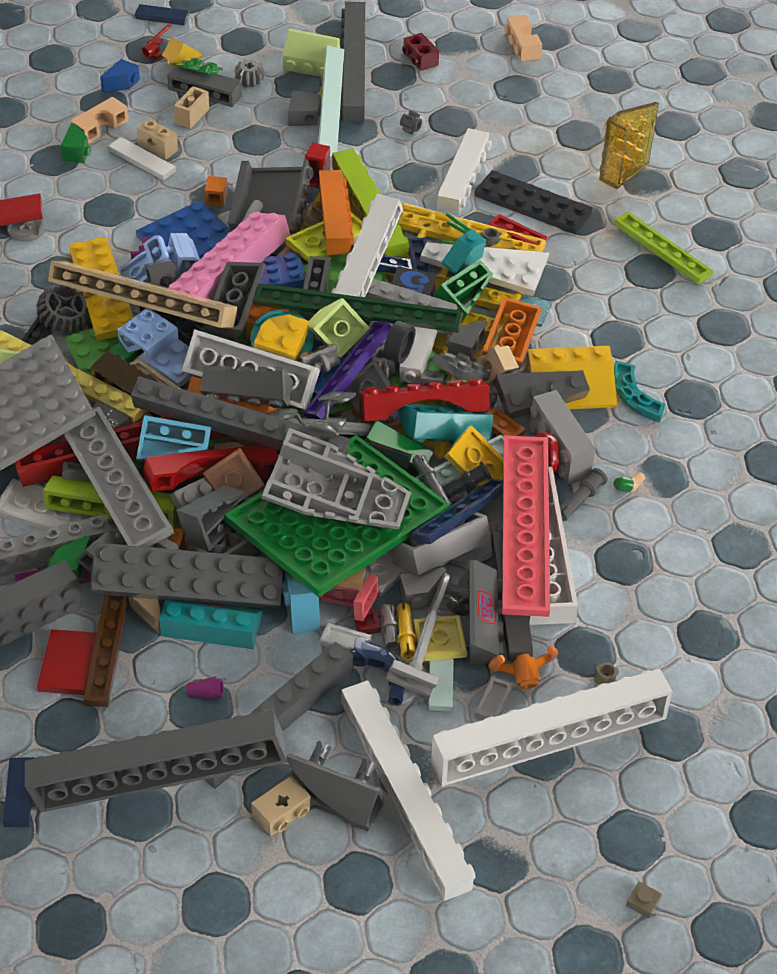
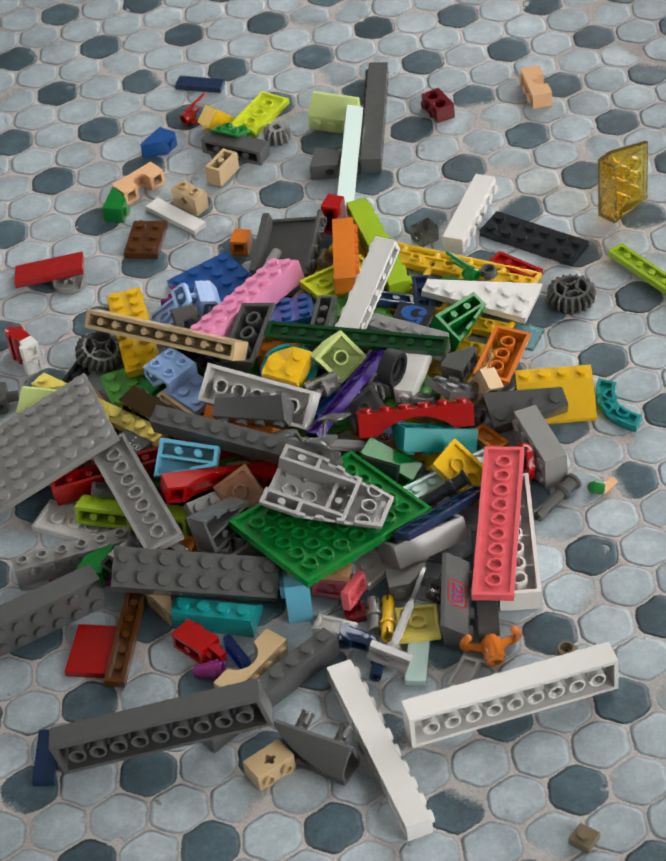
camera: 10 degrees right, 5 degrees down
dark grey gear [400,110,422,134] -> none
dark grey pin [412,454,452,506] -> none
teal slope [441,229,486,275] -> none
none -> reddish brown plate [124,220,168,259]
none -> red hinge [171,618,227,664]
none -> tan arch [213,629,289,688]
none -> clear blue tile [223,633,251,669]
none -> neon yellow tile [231,91,290,138]
none -> clear smoke brick [411,217,439,247]
none -> dark grey gear [547,274,596,315]

